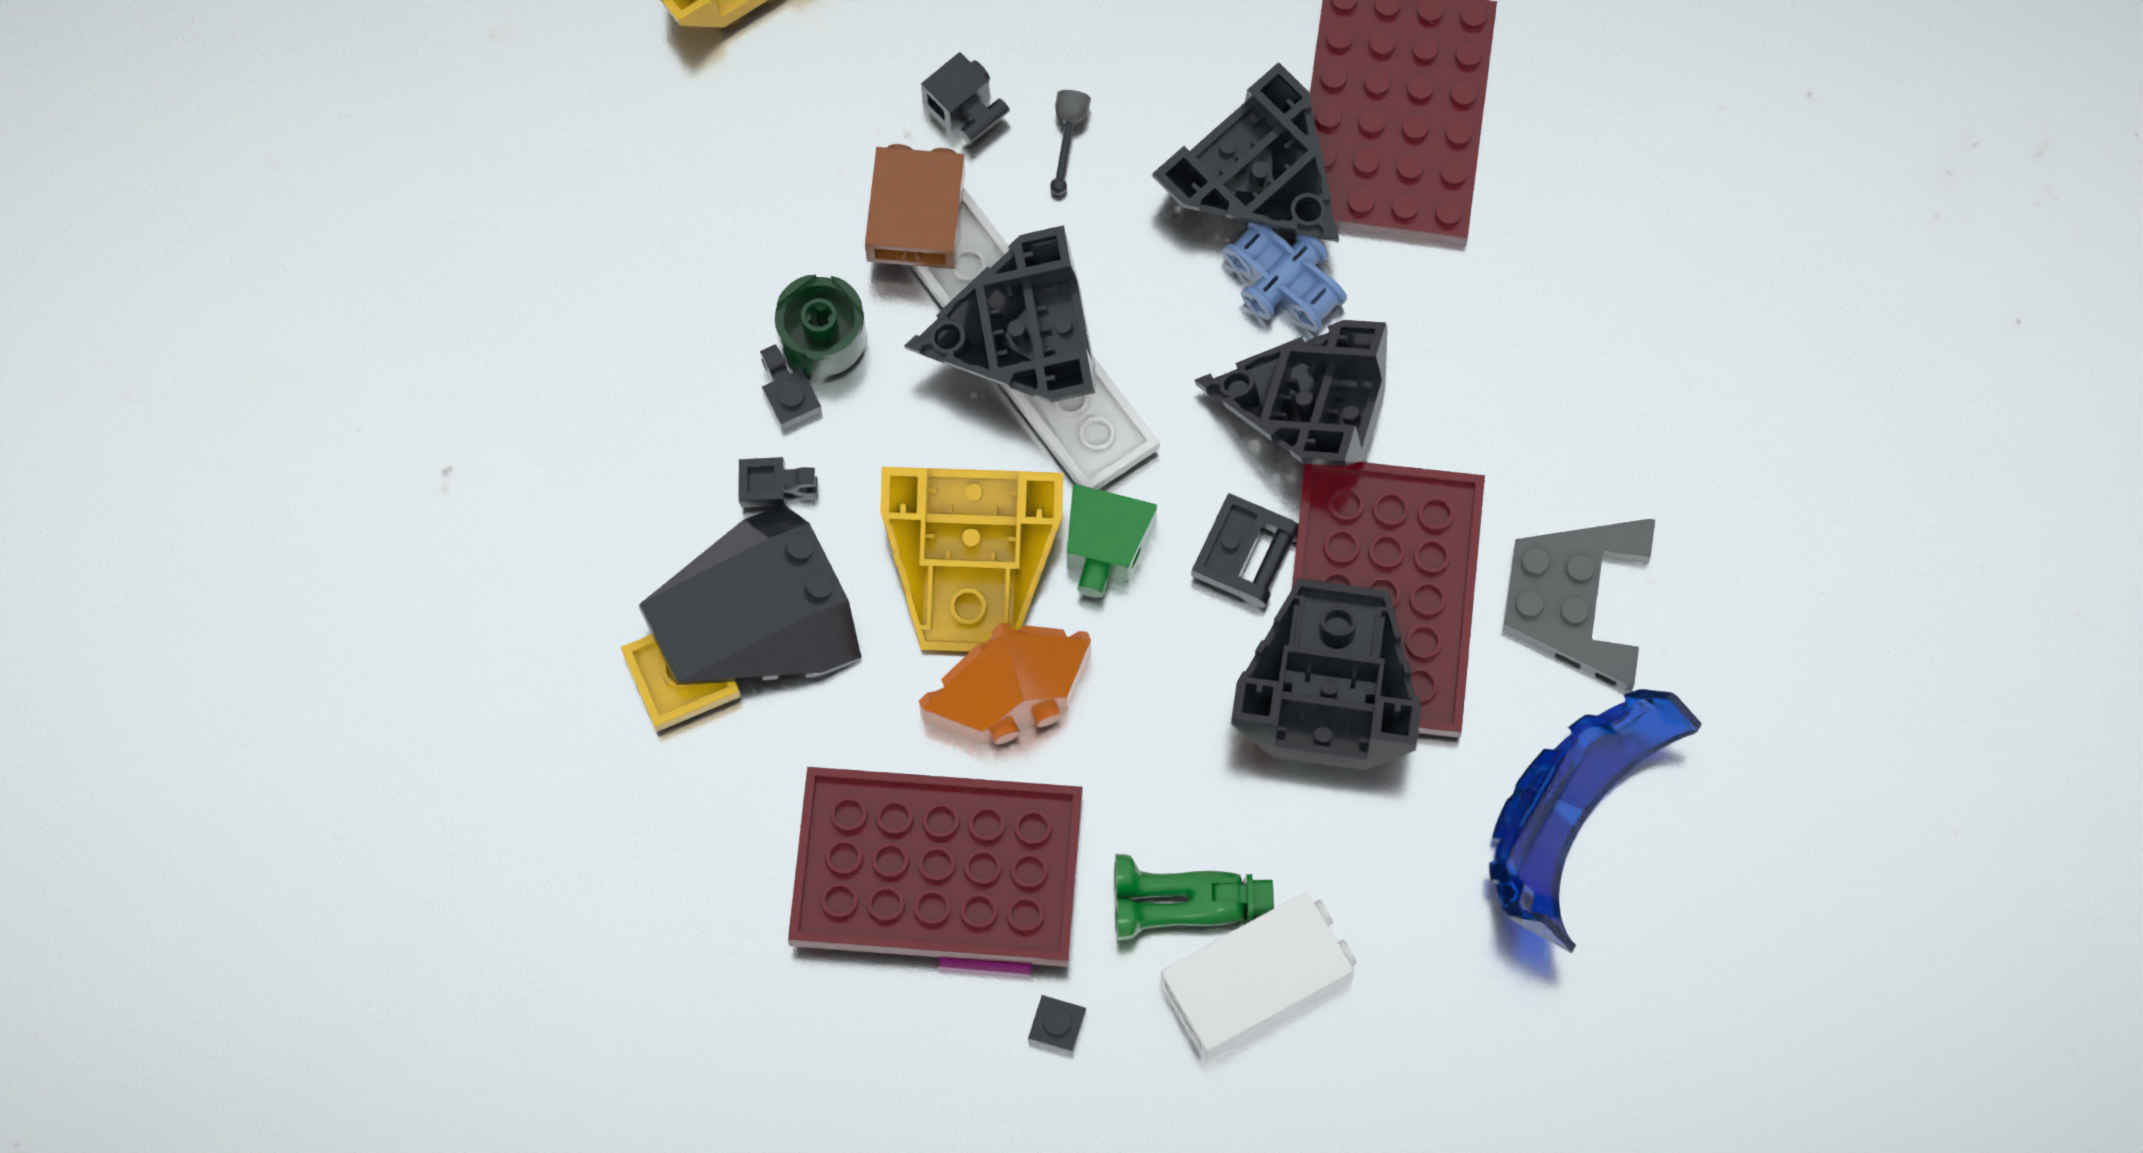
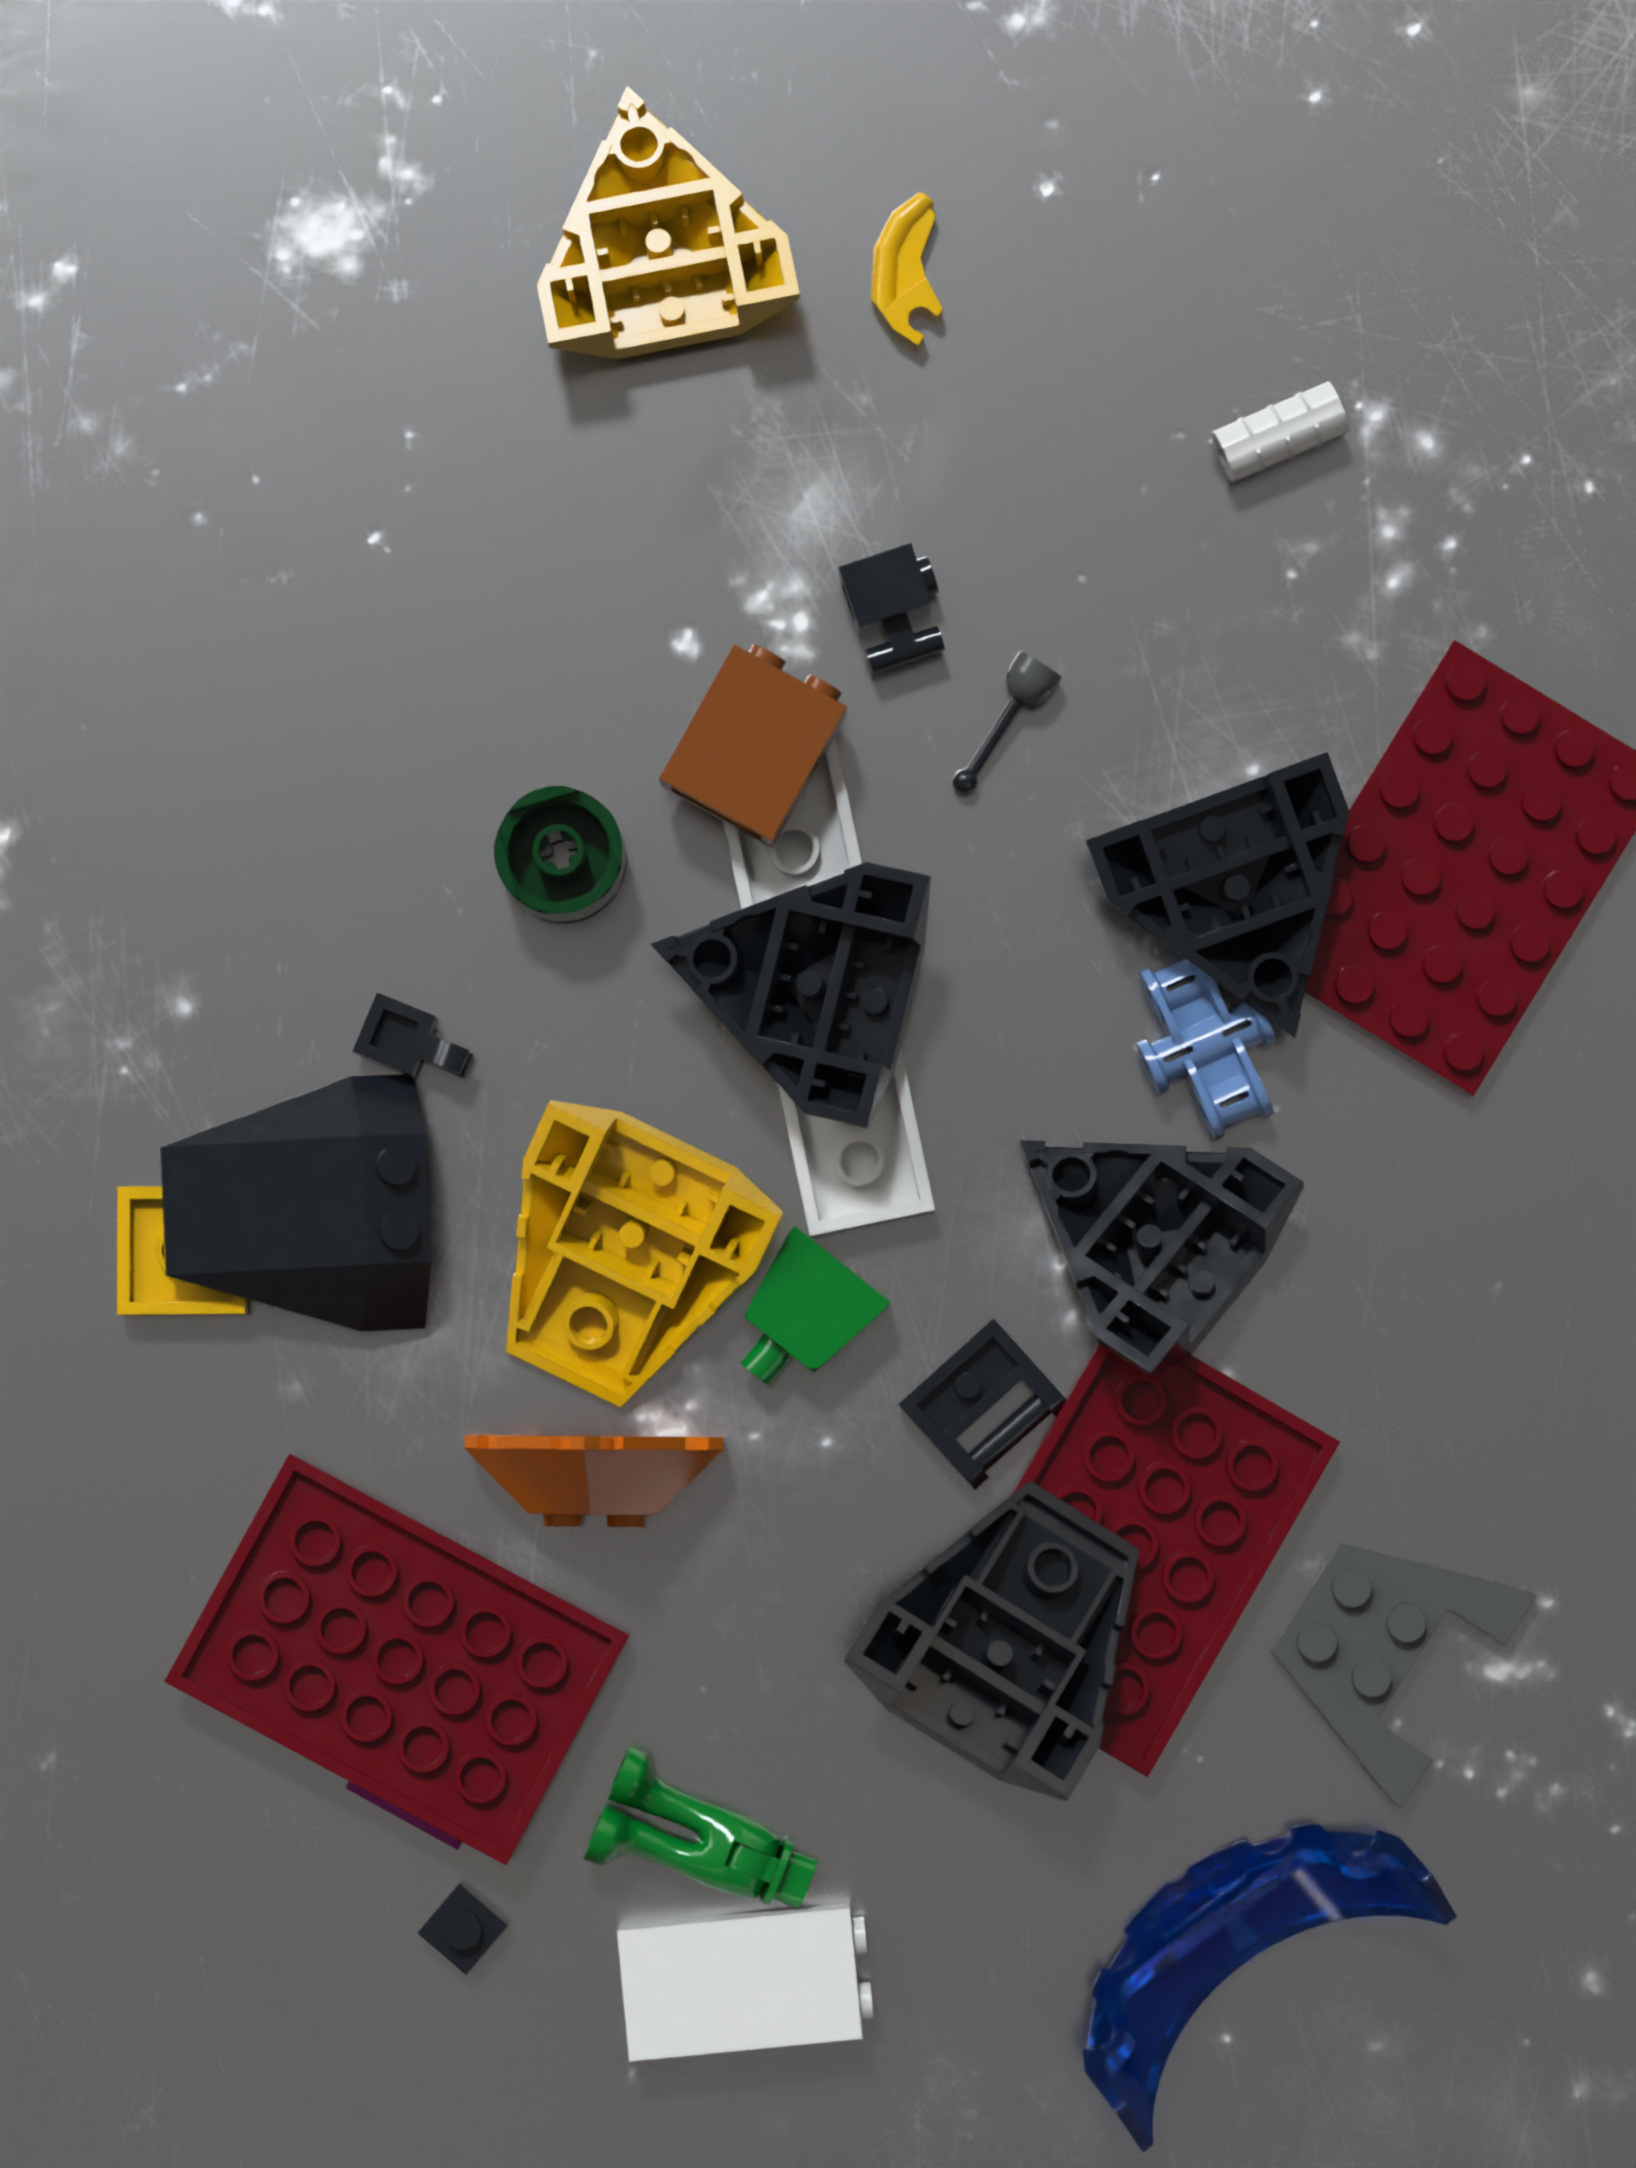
camera: 25 degrees right, 15 degrees up
black plate [760,344,822,430] -> none

